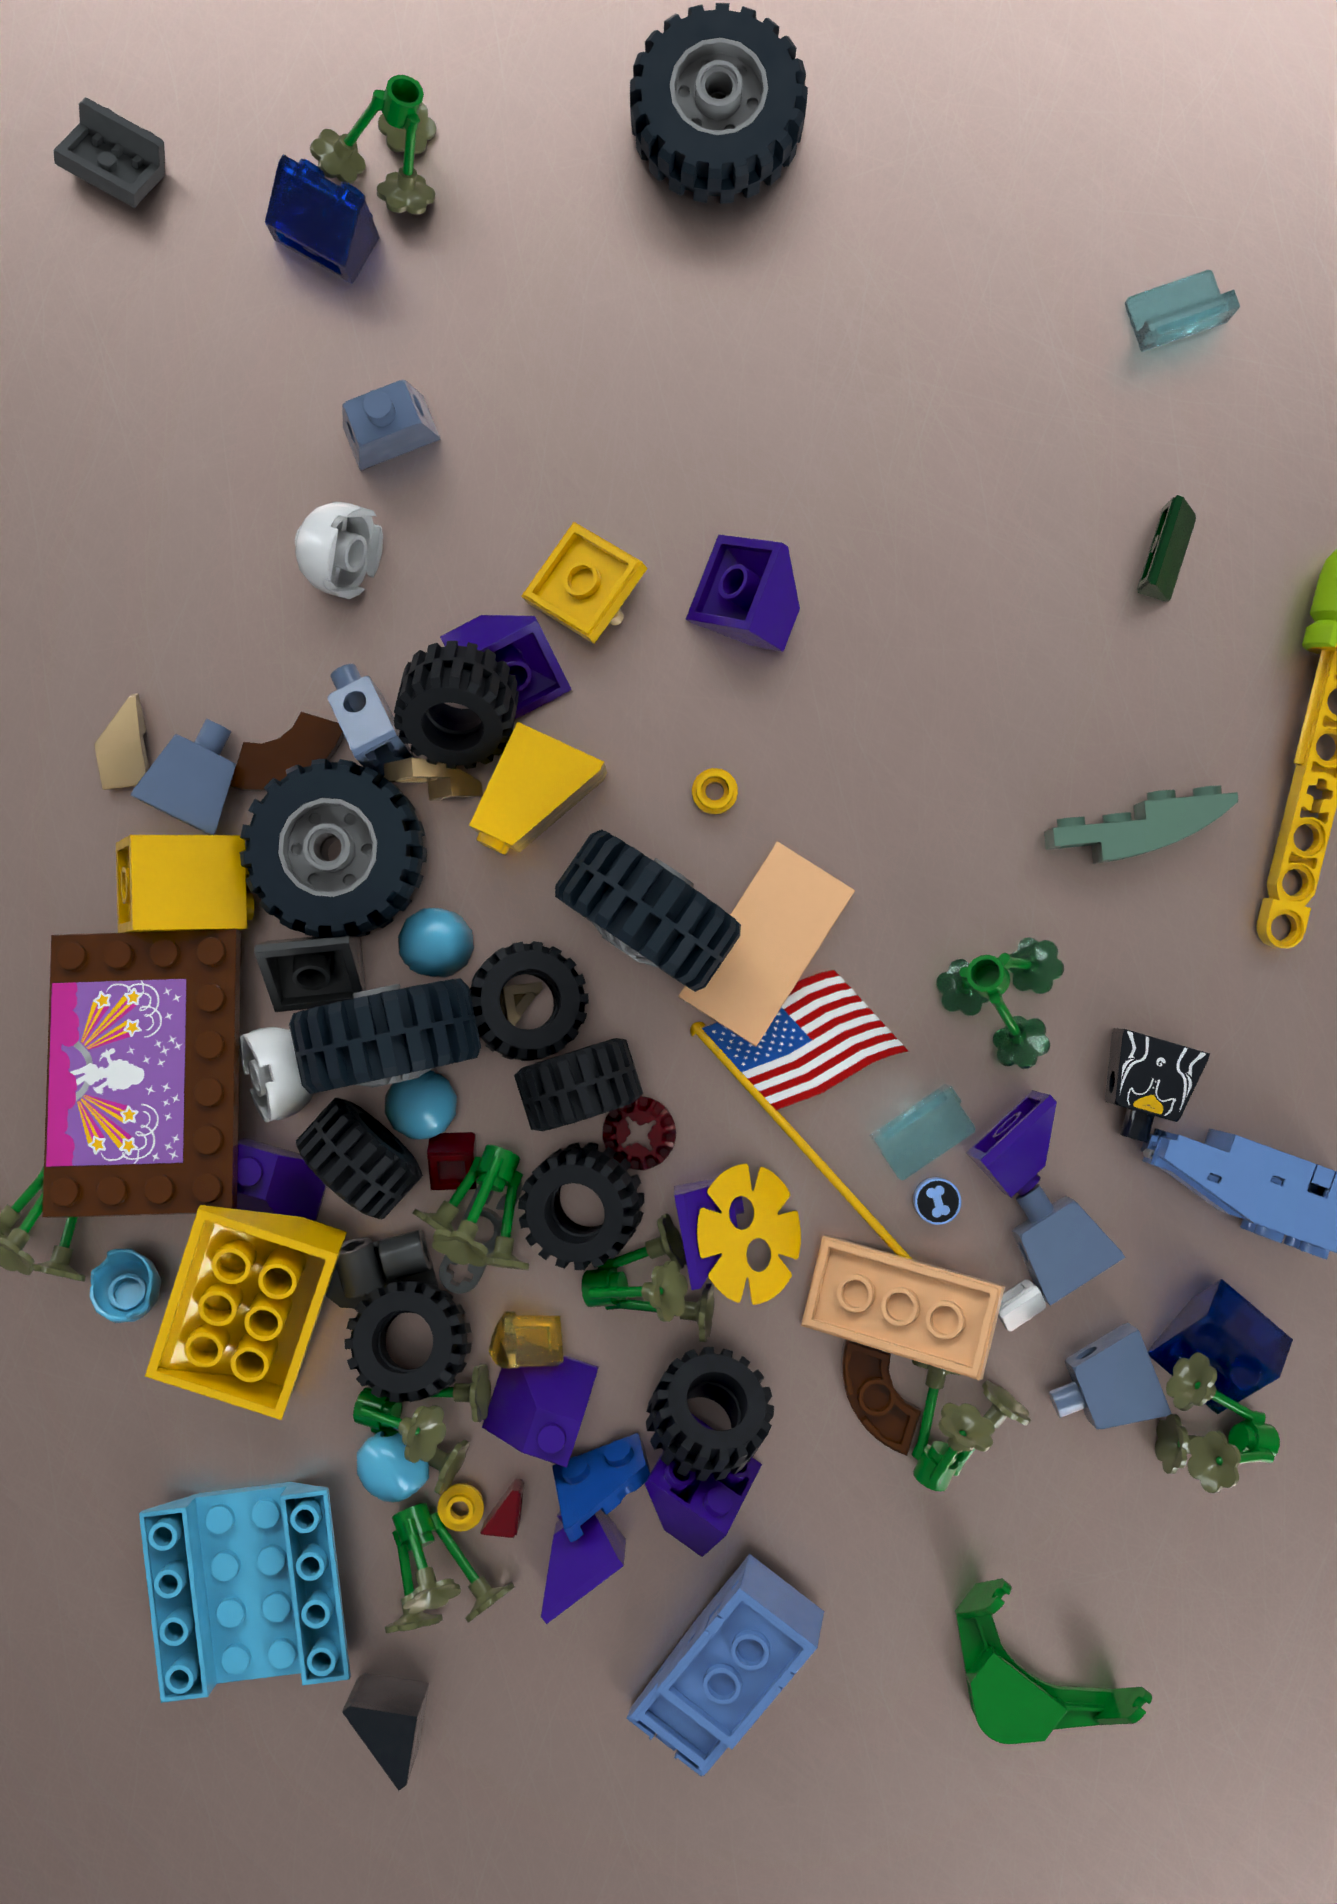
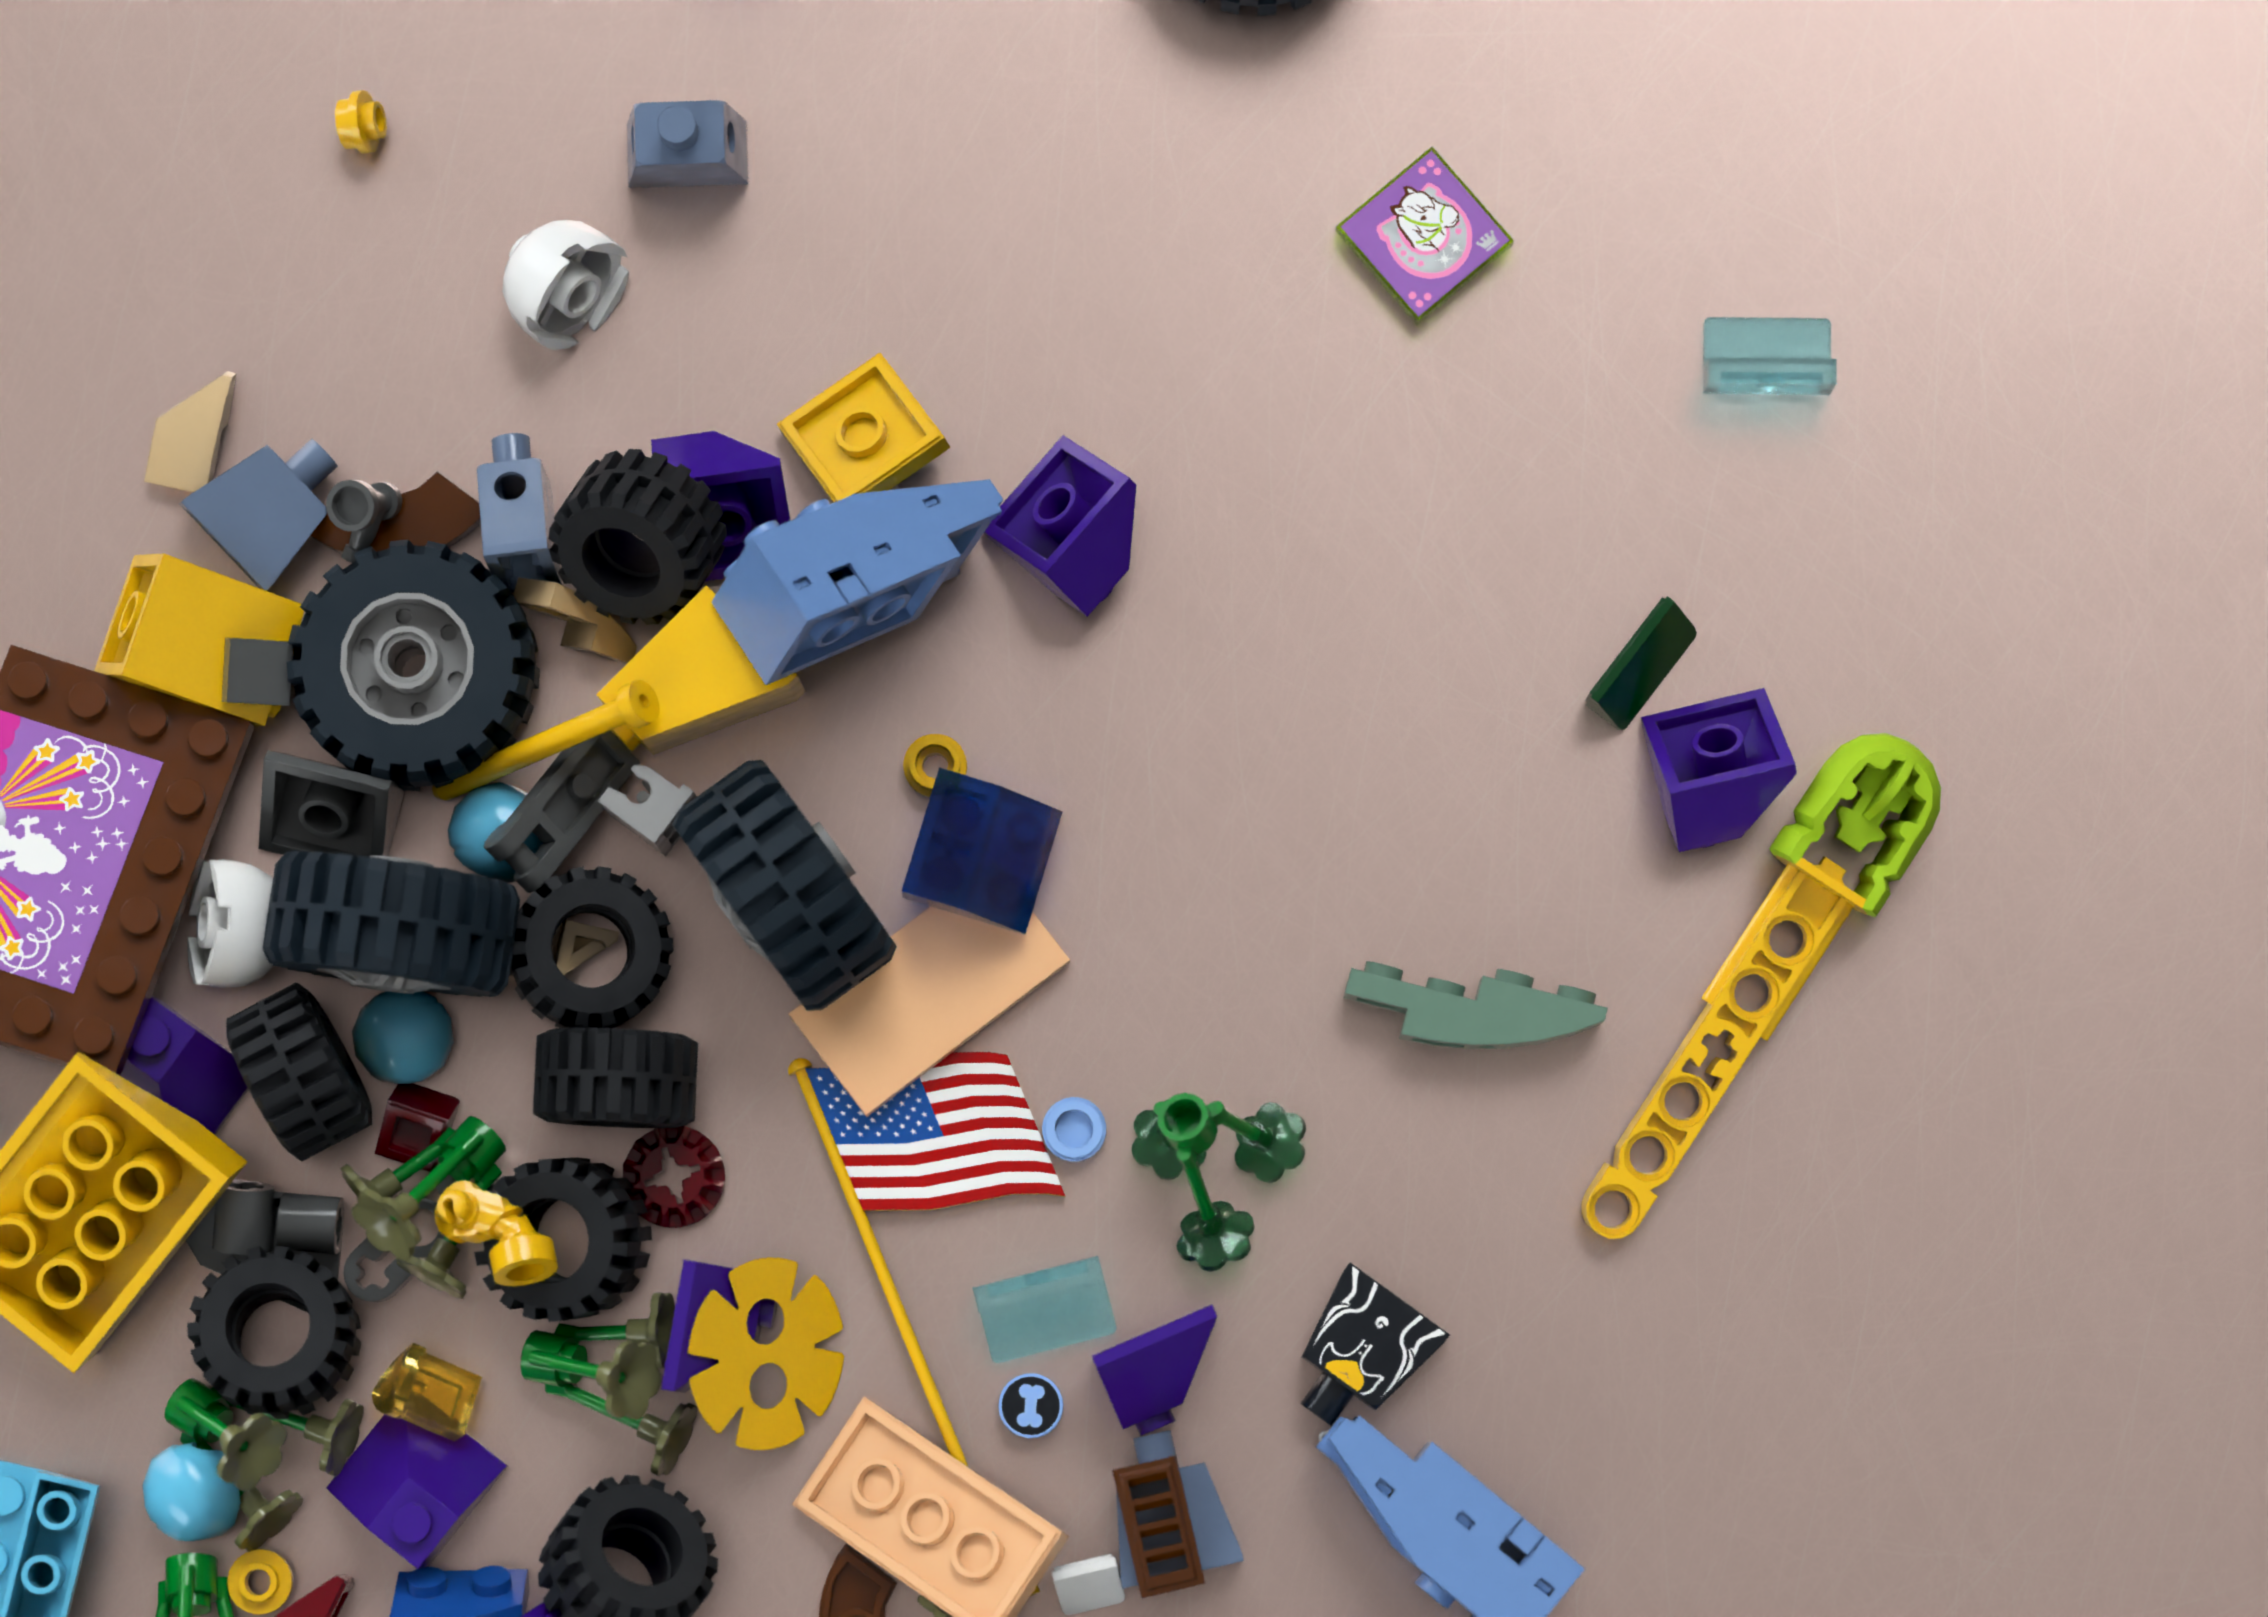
camera: 20 degrees right, 5 degrees down
none -> dark grey tile [221,638,293,706]
none -> dark grey piece [326,479,403,563]
none -> yellow plate [335,90,387,154]
none -> yellow bar [432,680,660,801]
none -> yellow arm [435,1181,558,1286]
none -> dark grey plate [484,730,641,893]
none -> light grey hinge [598,765,697,856]
none -> medium blue piece [711,479,1003,685]
none -> clear blue slope [901,767,1063,935]
none -> light blue tile [1042,1097,1106,1162]
none -> reddish brown slope [1112,1455,1205,1598]
none -> tile [1335,147,1514,325]
none -> dark purple slope [1641,688,1797,852]

